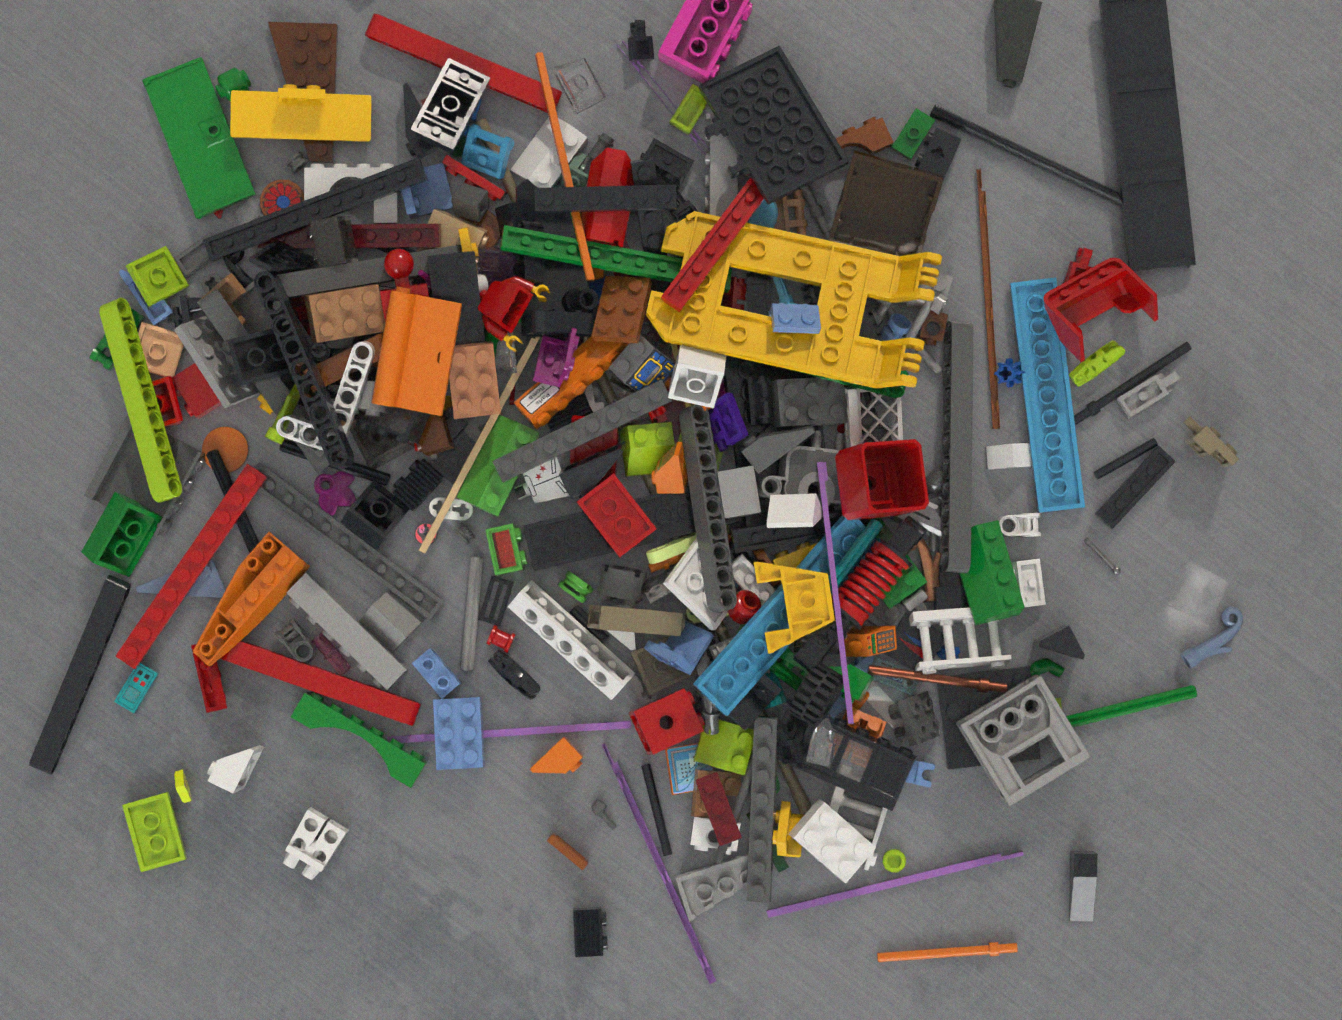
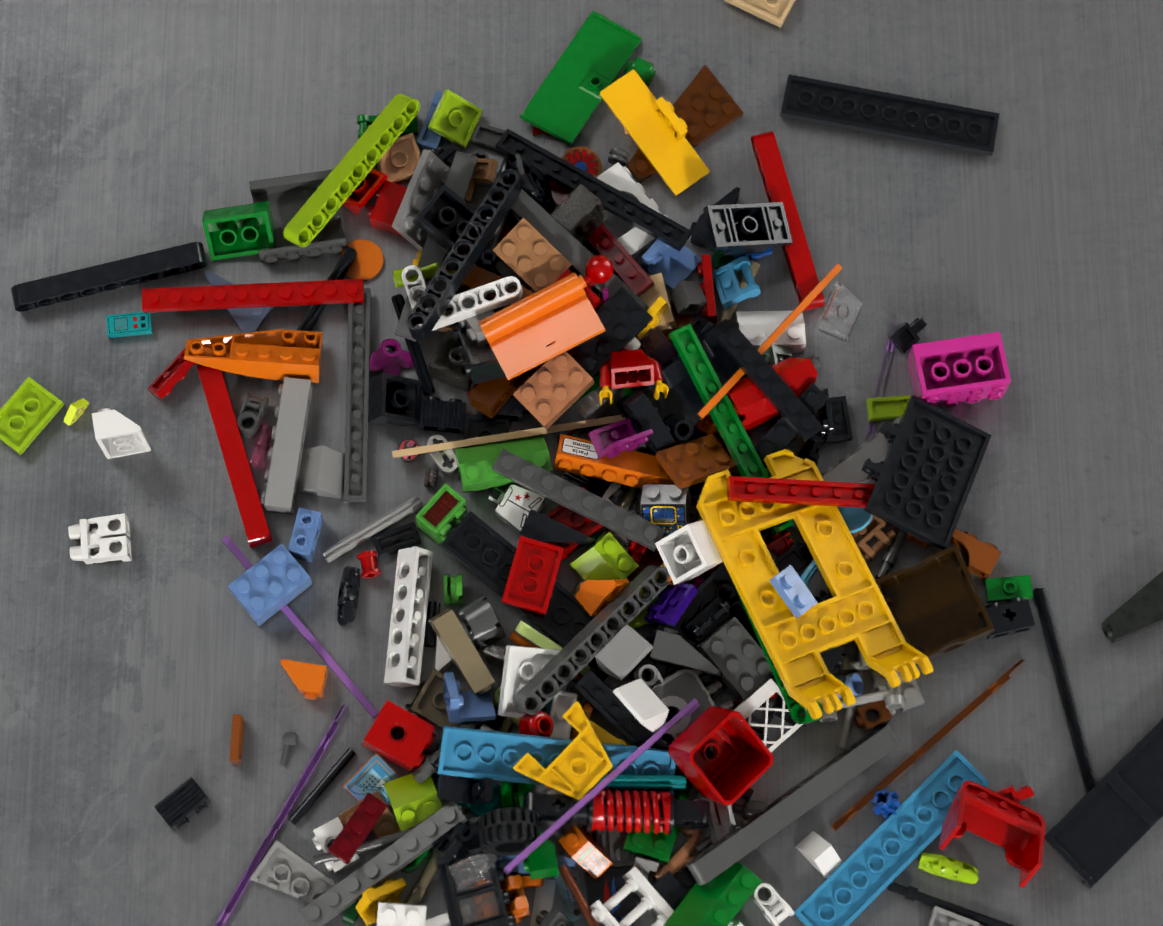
camera: 50 degrees right, 15 degrees down
green arch [291,691,427,788] -> none

